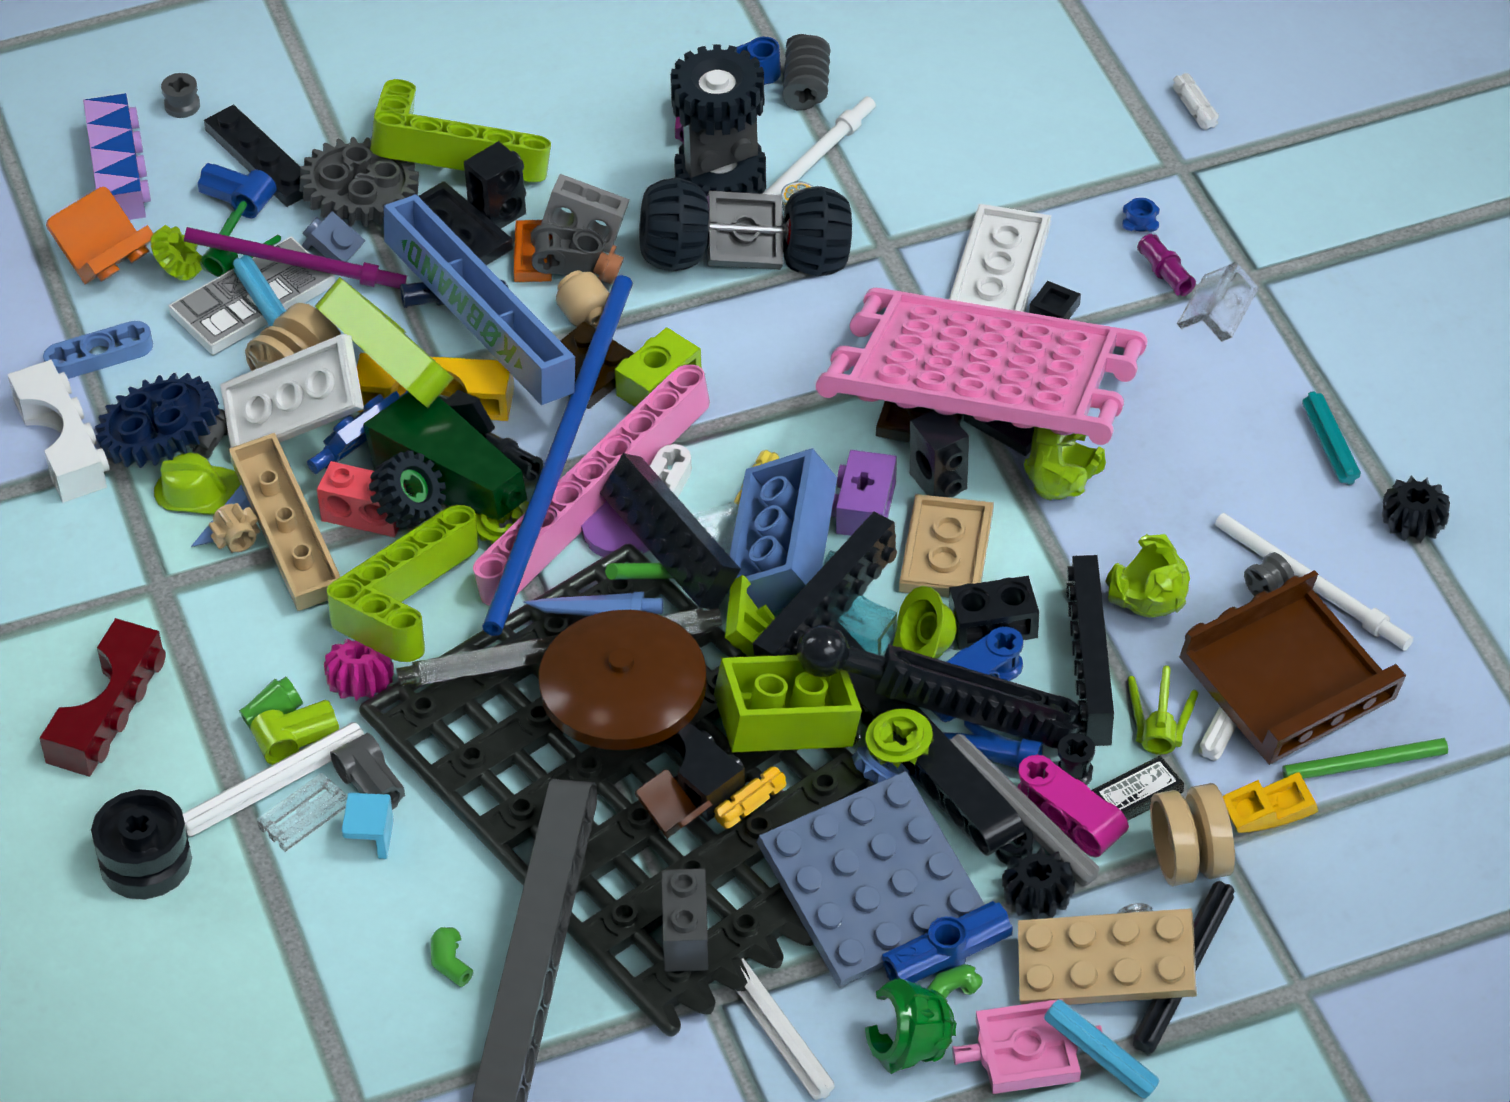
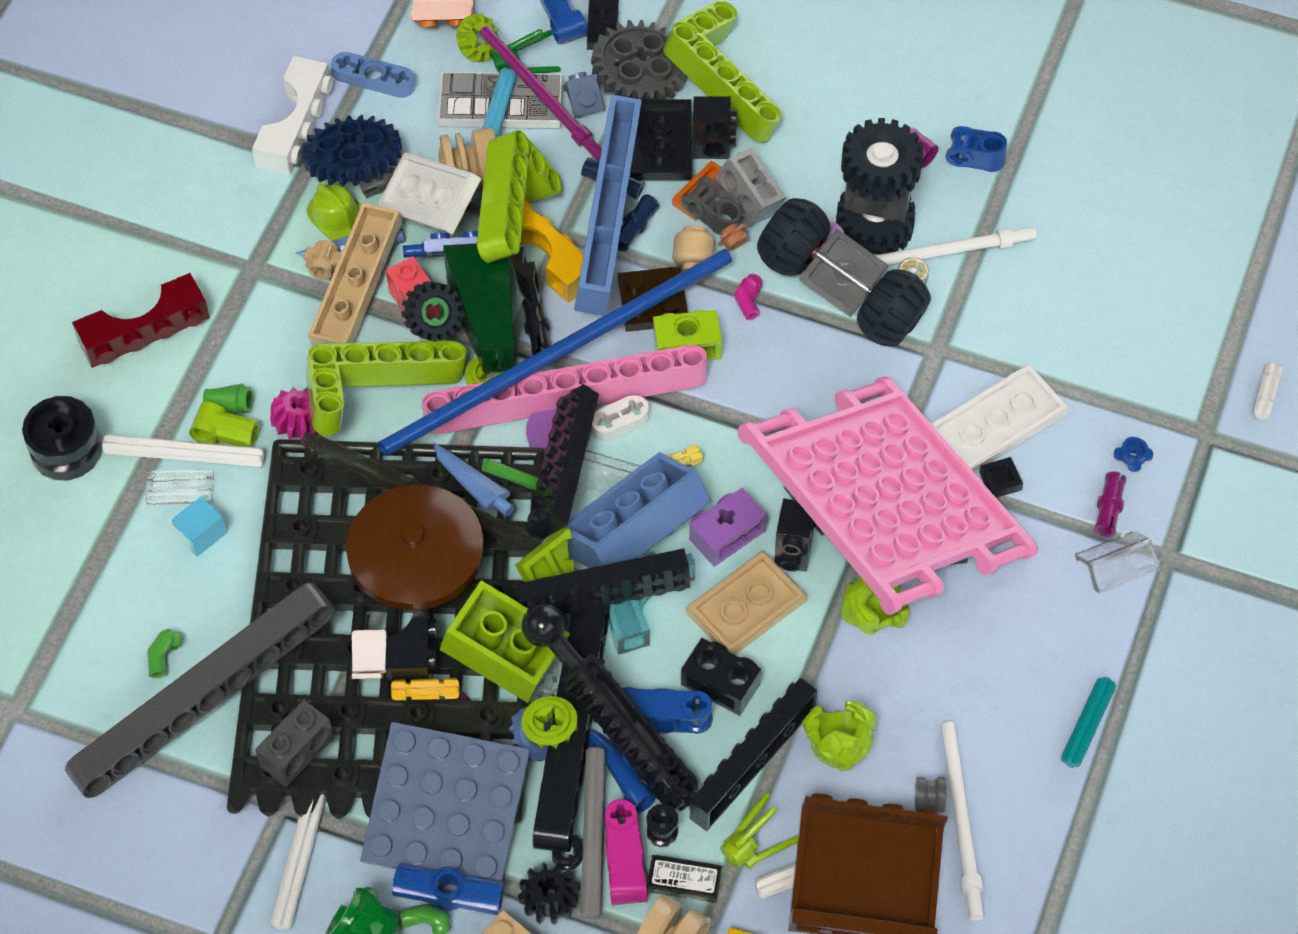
camera: 40 degrees right, 10 degrees up
dark grey piece [330,733,405,810] -> none
dark grey piece [782,34,831,111] -> none
lime piece [892,586,957,659] -> none
black gear [1382,475,1450,543] -> none
none -> dark pink arm [734,273,762,320]

